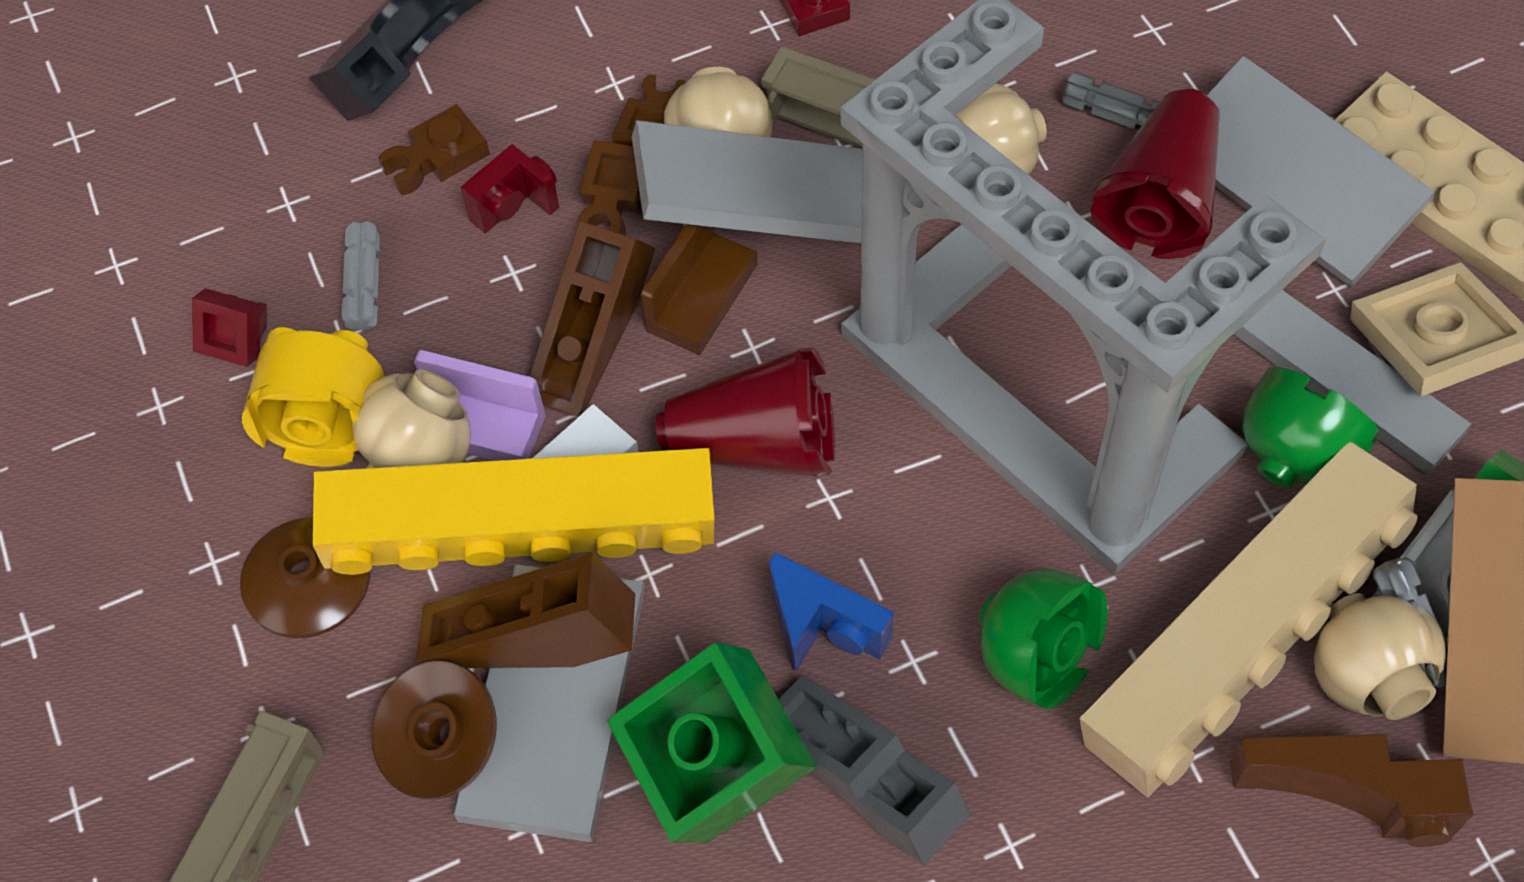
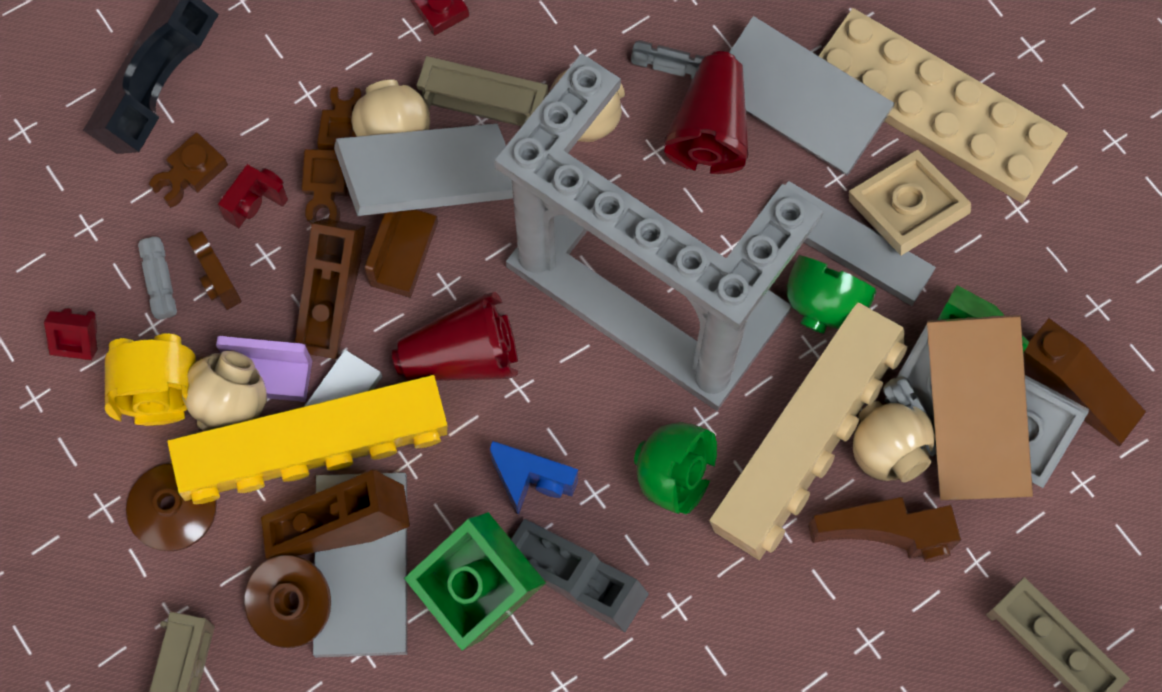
camera: 15 degrees left, 10 degrees up
none -> reddish brown plate [187,231,242,310]

